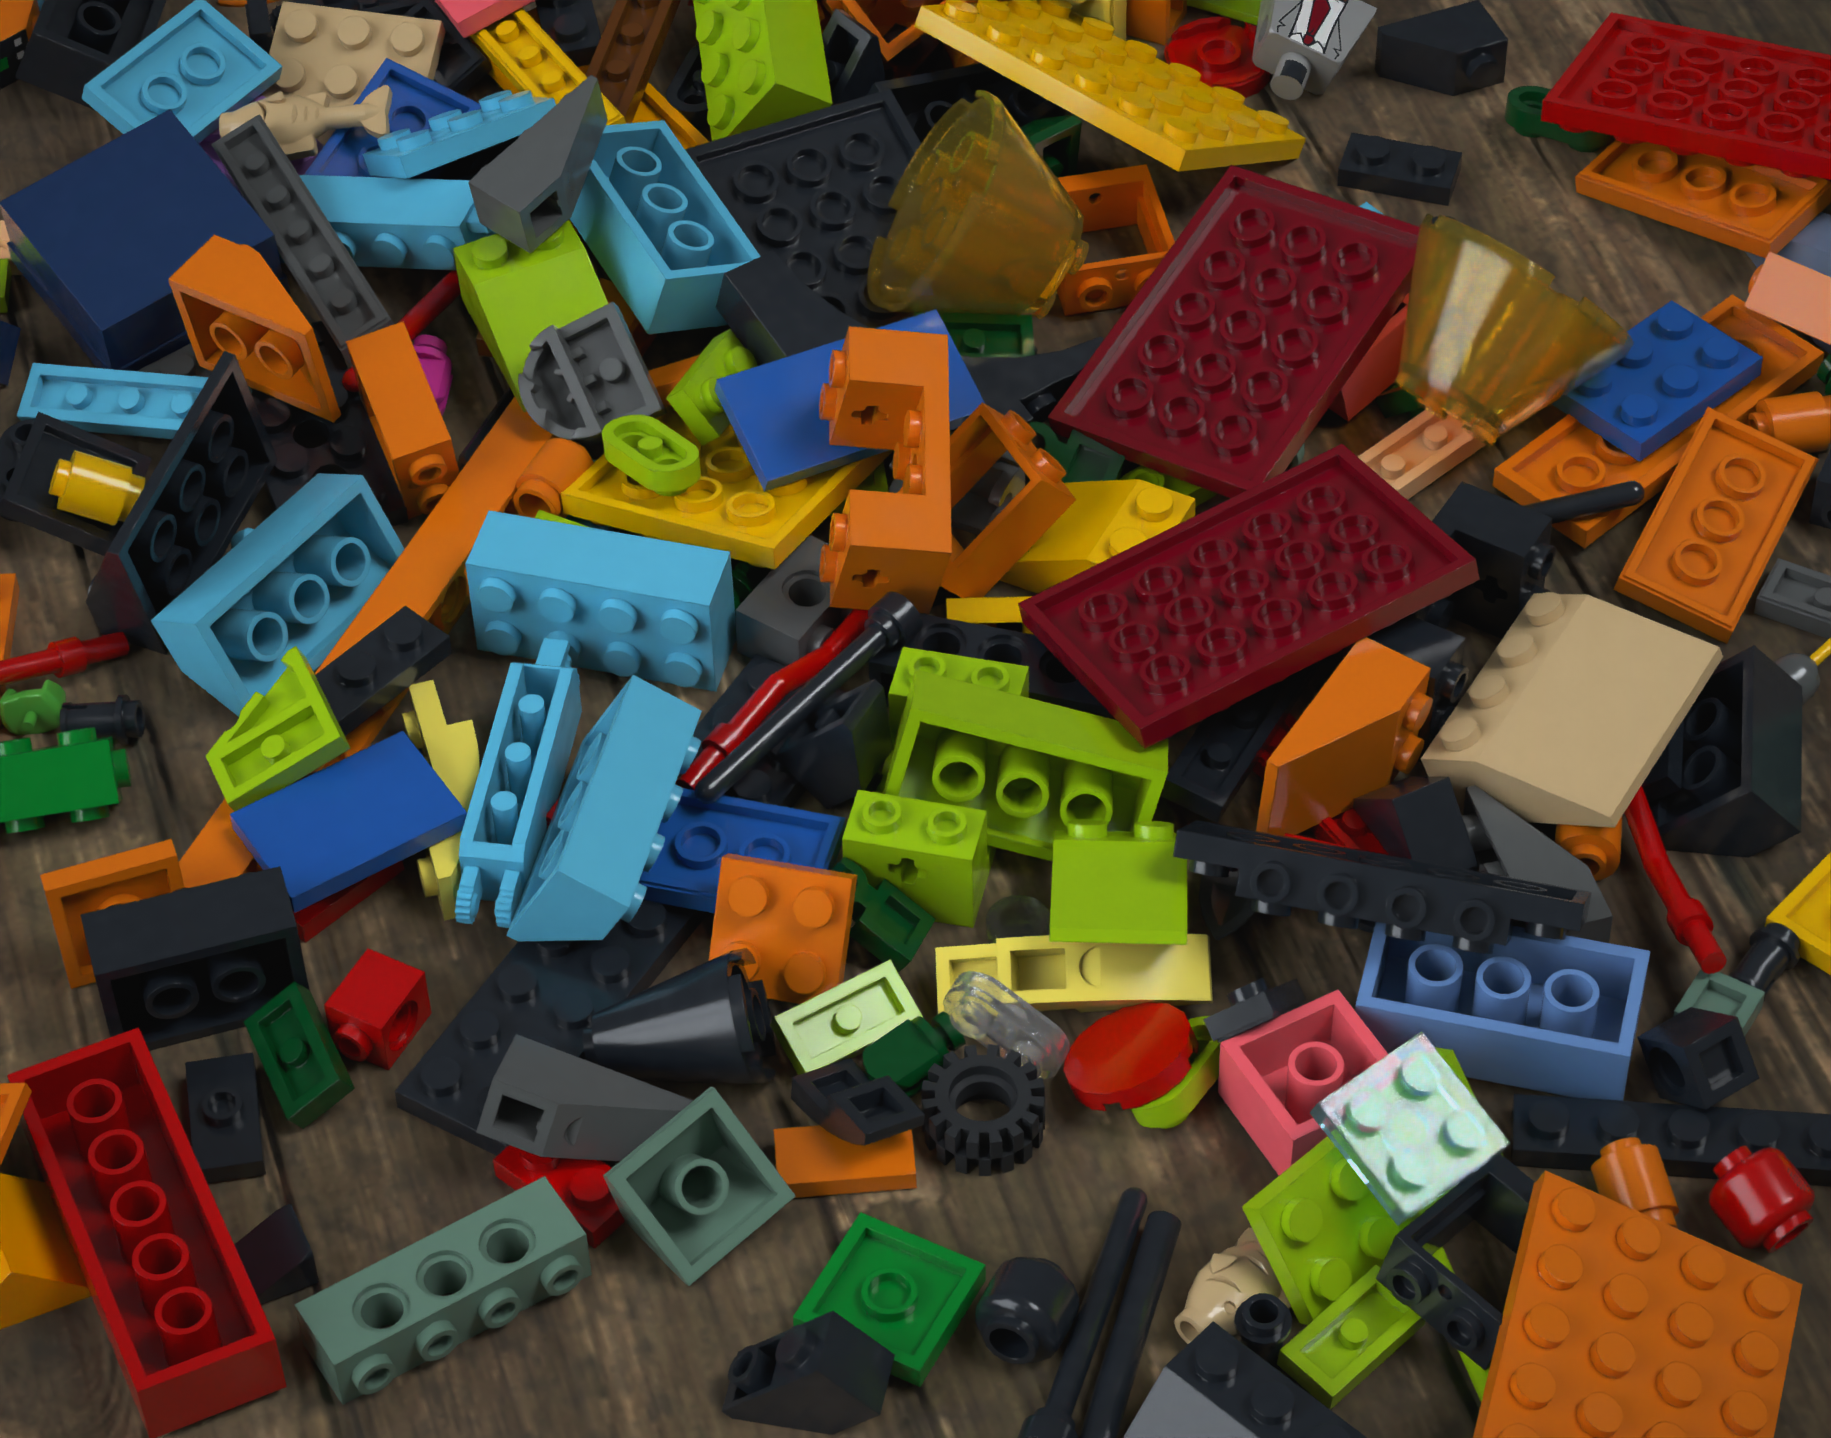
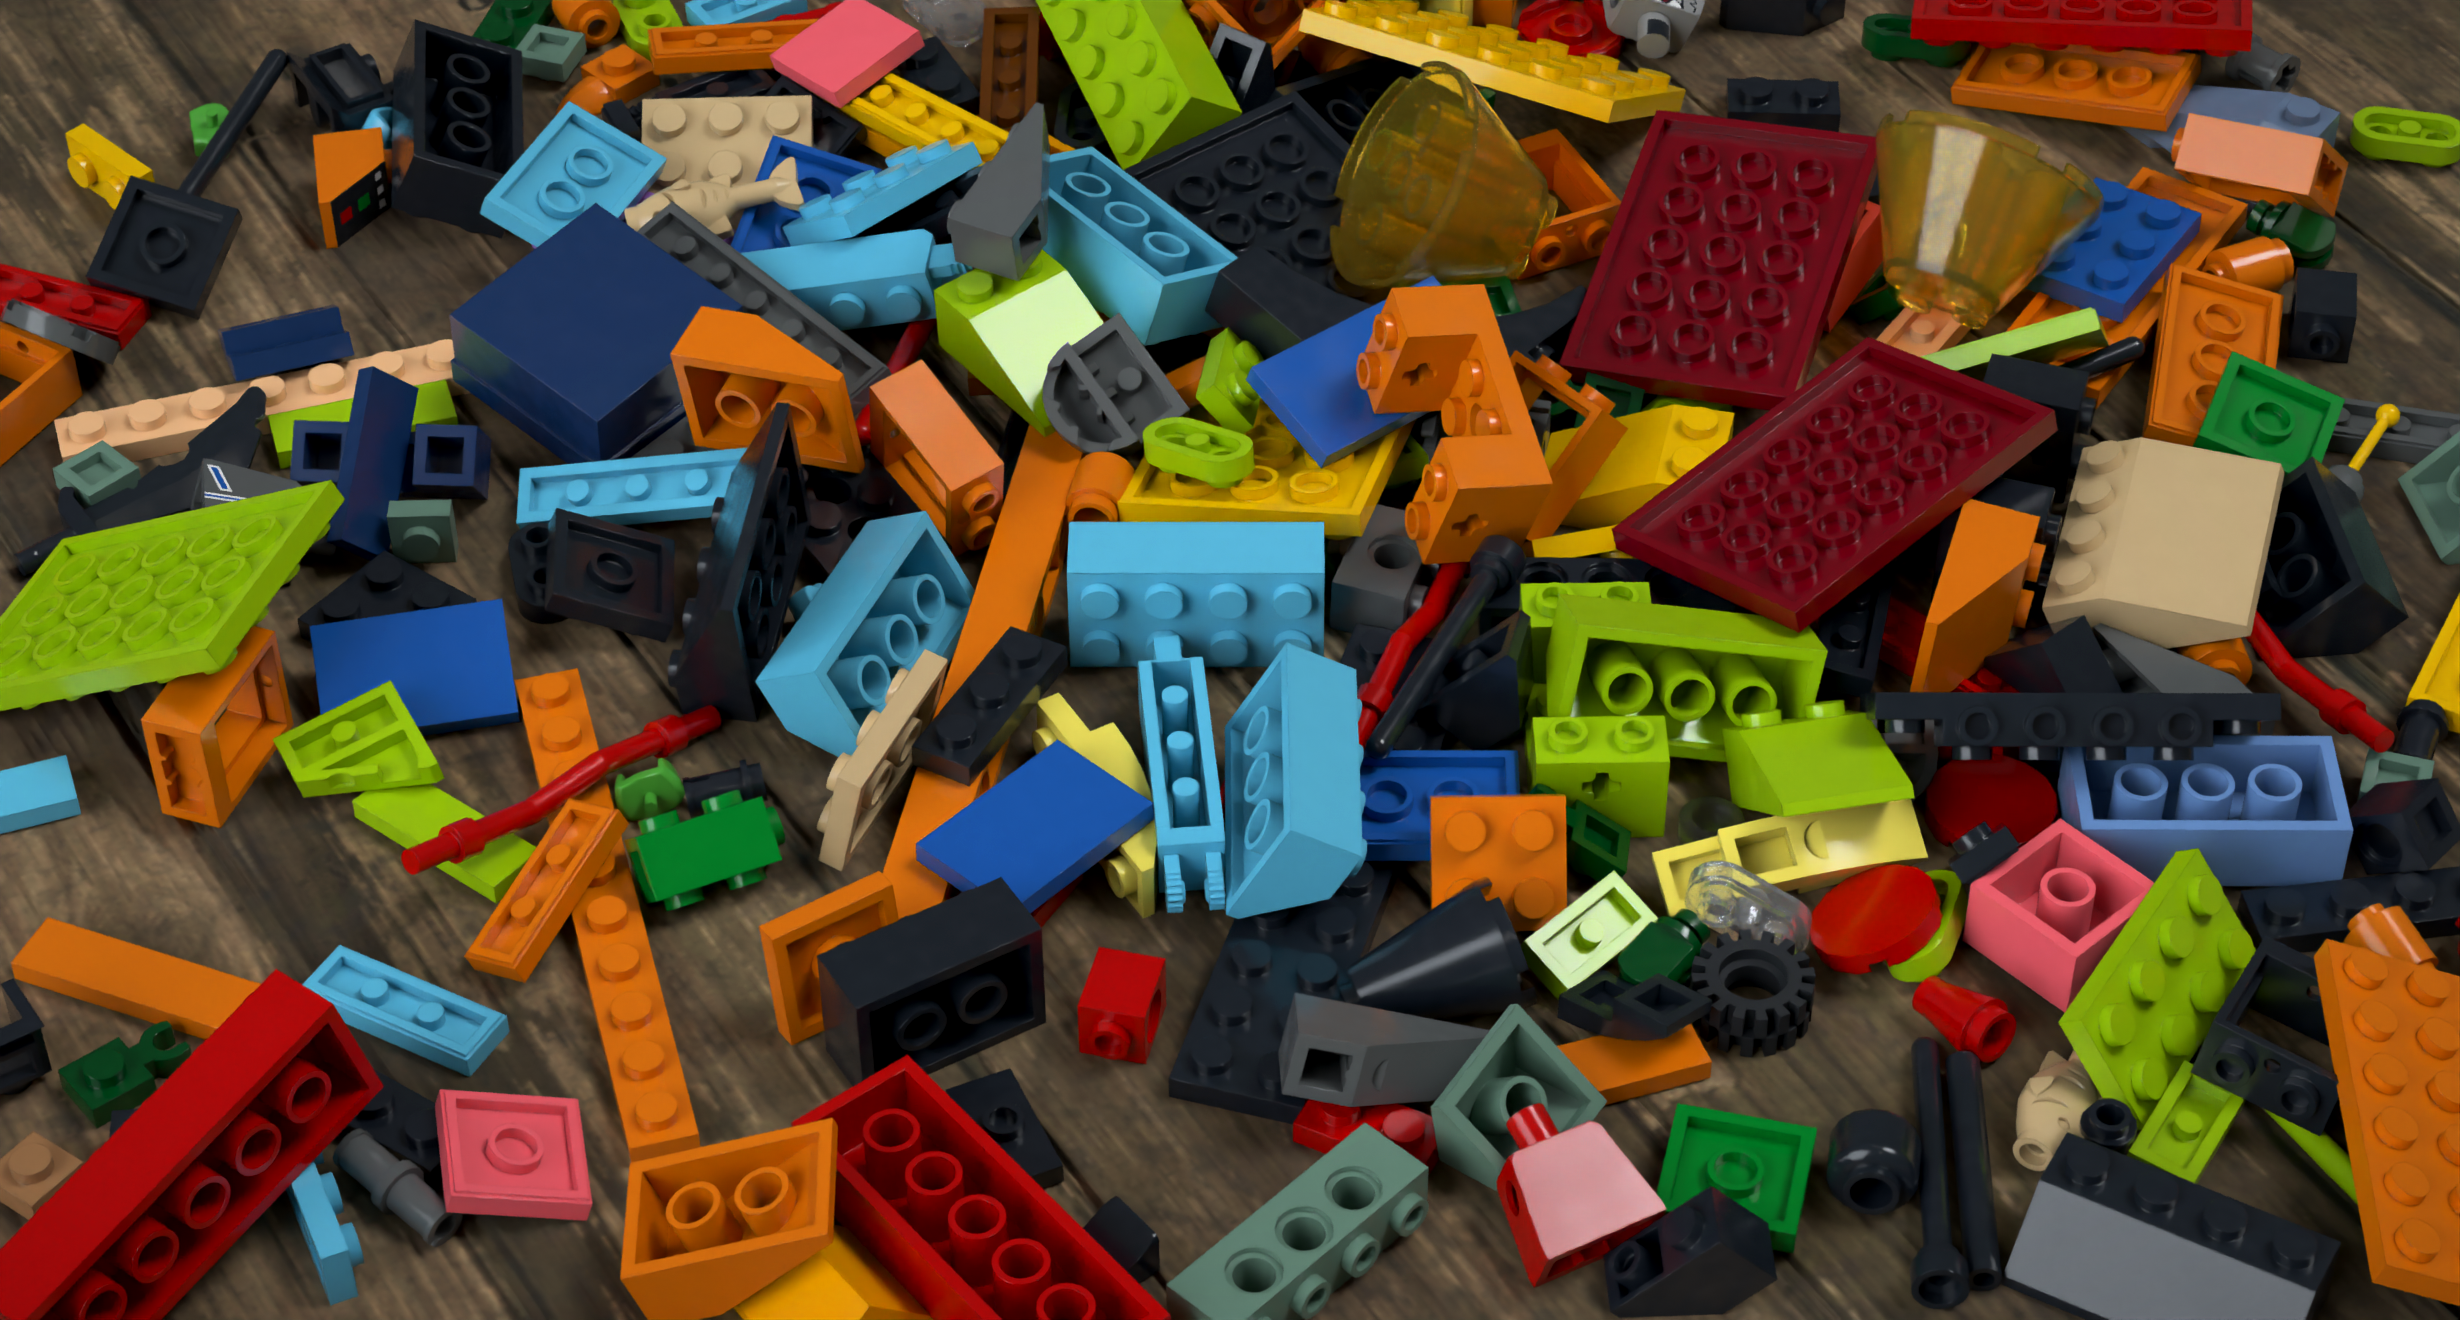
camera: 15 degrees left, 5 degrees down
yellow brick [49,450,145,526] -> none
lime wing [206,646,351,811] -> none
dark green plate [243,981,355,1129] -> none
clear light blue plate [1310,1032,1510,1226] -> none
none -> tan plate [817,649,948,871]
none -> torso [1496,1103,1666,1288]
none -> red cone [1912,976,2016,1063]
none -> lime tile [1921,307,2109,382]
none -> red tile [1925,755,2058,849]
none -> green plate [2192,351,2345,477]

